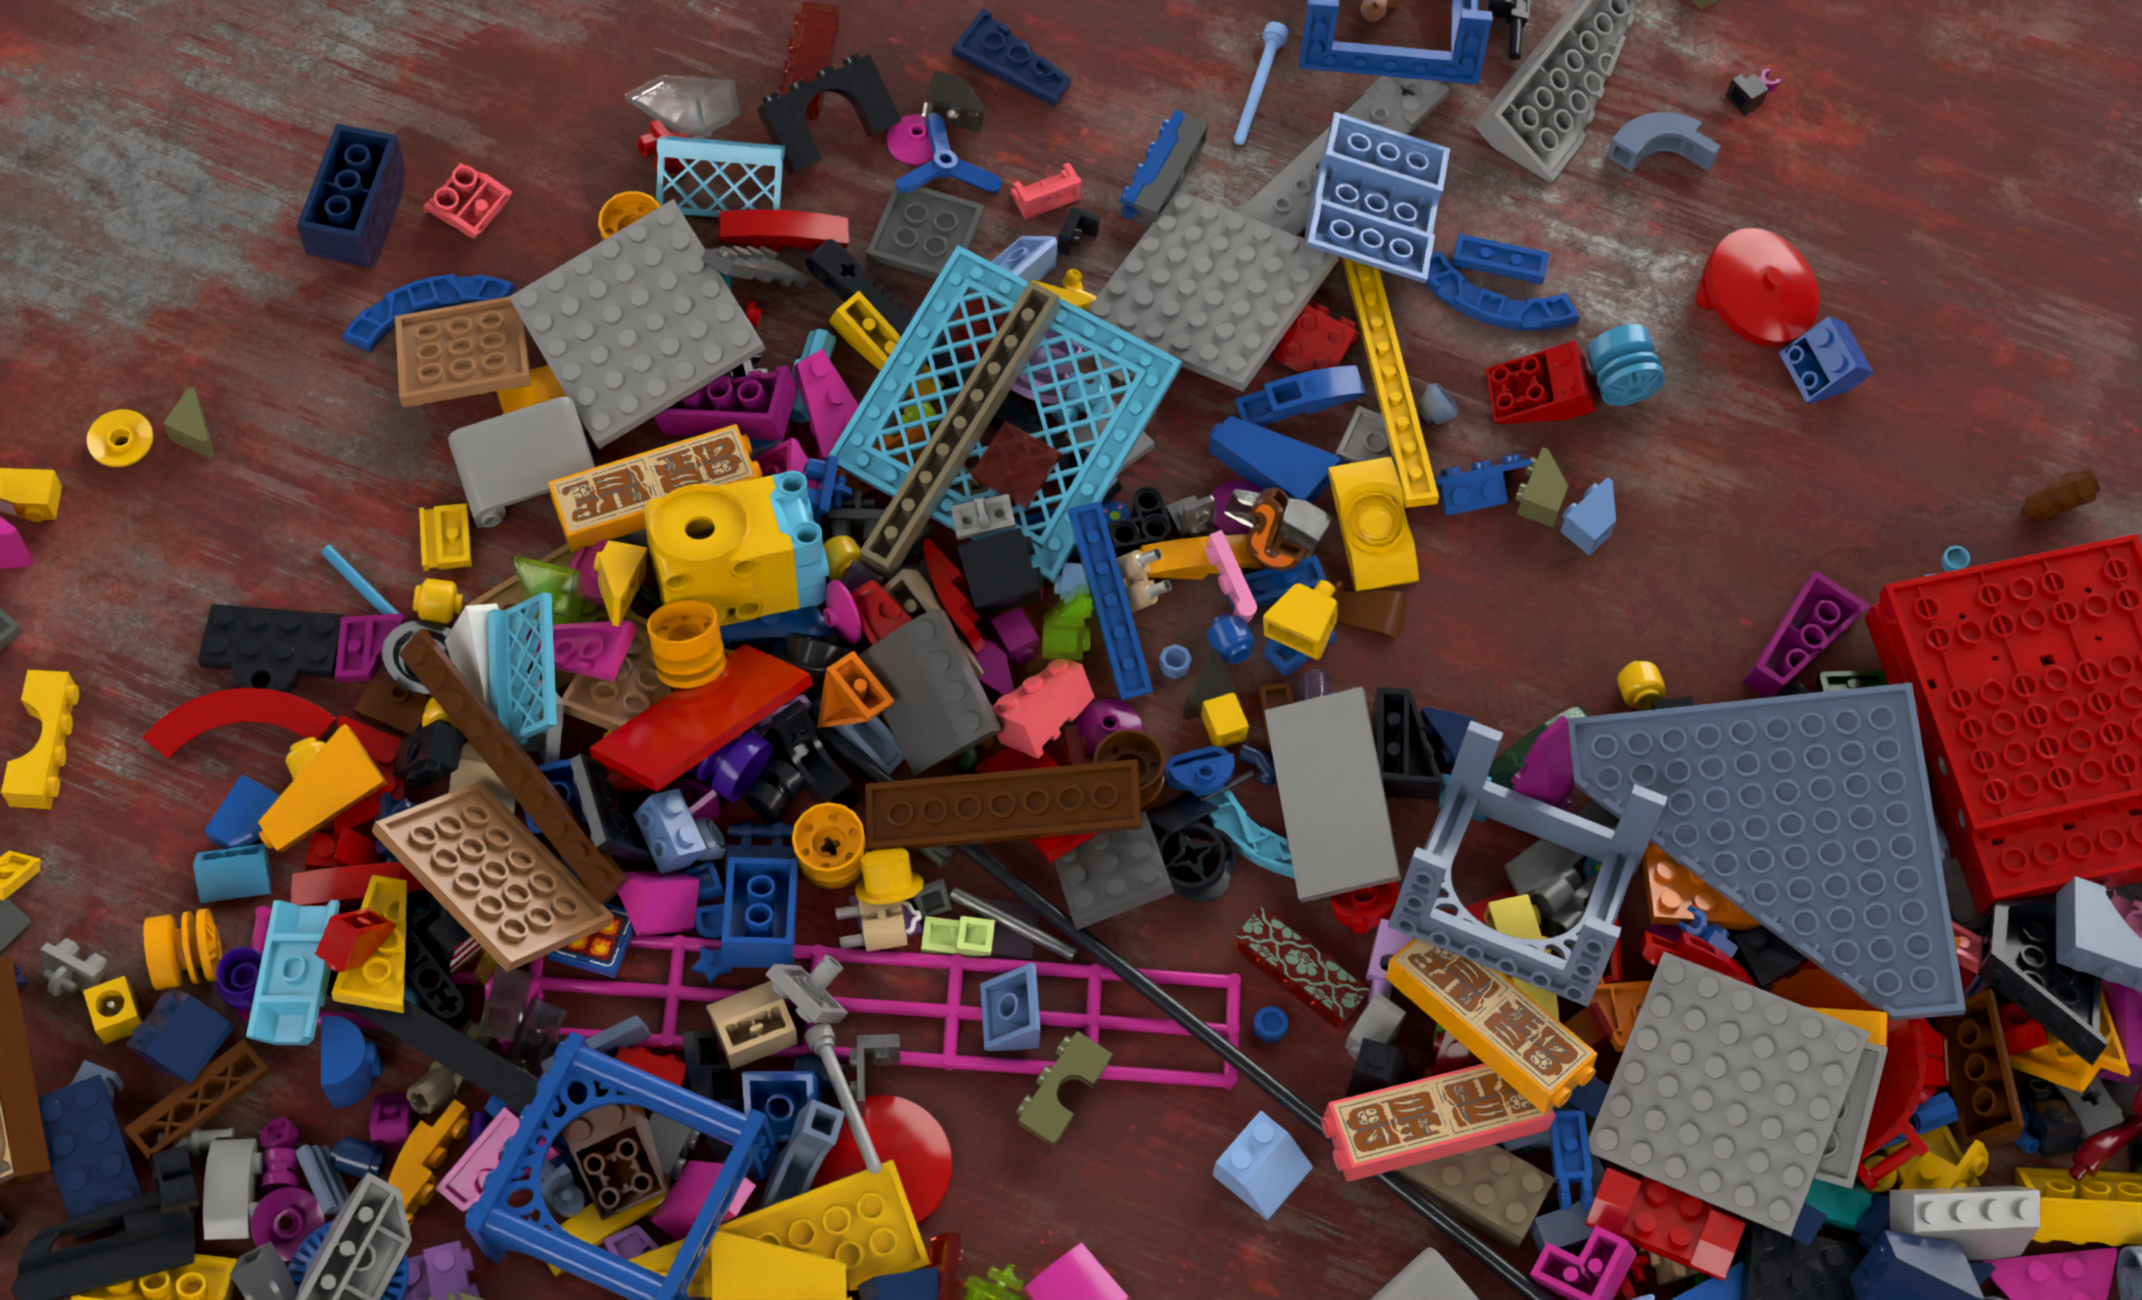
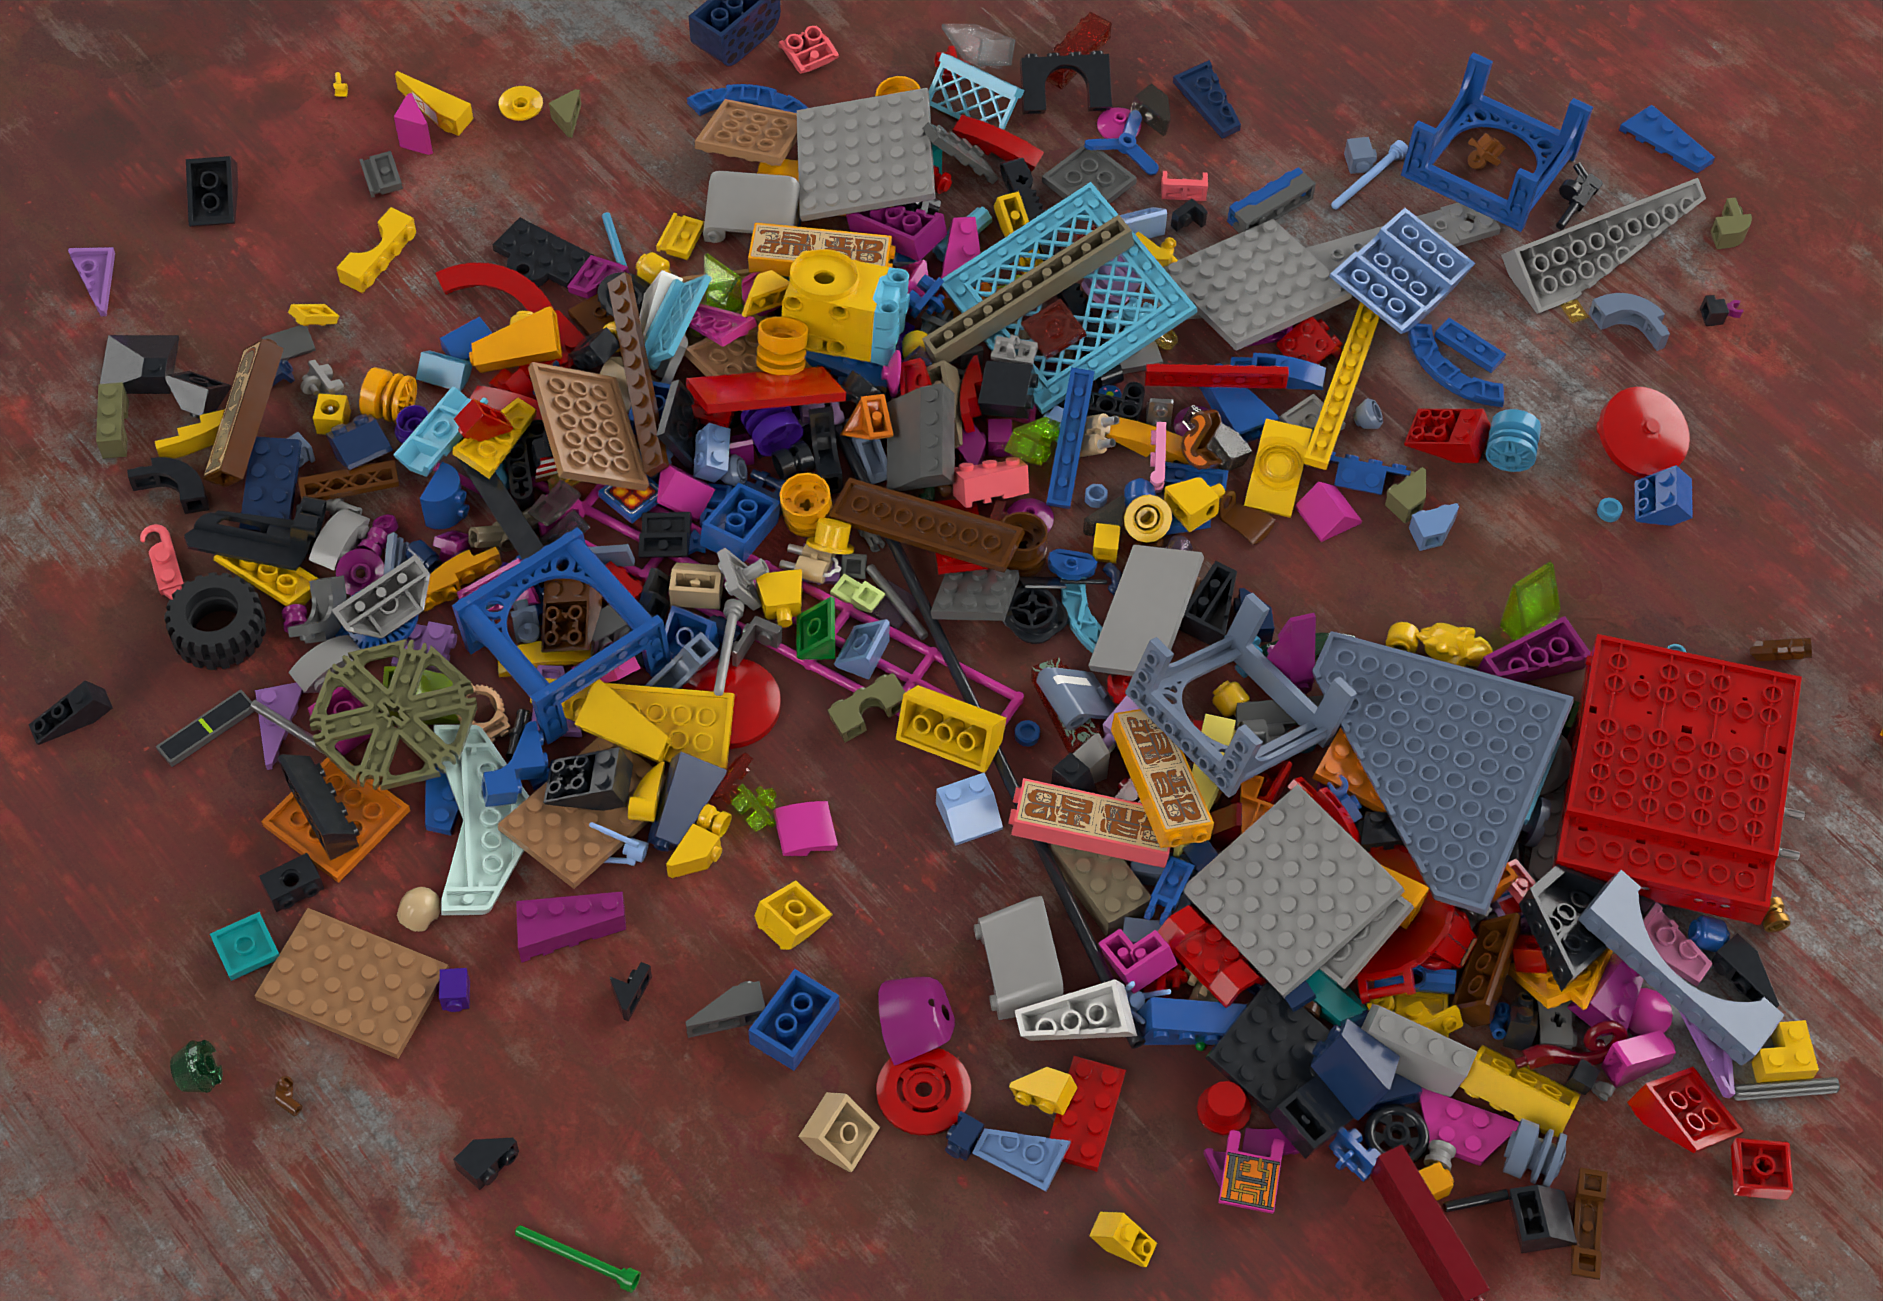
camera: 30 degrees right, 5 degrees down
none -> black slope [638,512,692,558]
none -> yellow torso [755,569,802,628]
none -> green slope [797,596,835,660]
none -> yellow slope [896,685,1007,773]
none -> sand blue door [1036,667,1116,730]
none -> yellow piece [1124,495,1172,543]
none -> red plate [1145,363,1289,389]
none -> yellow head [1212,680,1250,718]
none -> dark pink slope [1295,482,1362,542]
none -> sand blue brick [1344,137,1377,174]
none -> yellow head [1416,623,1493,667]
none -> clear neon green slope [1500,561,1561,641]
none -> clear yellow sticker [1560,298,1589,323]
none -> dark azure tile [1597,498,1623,522]

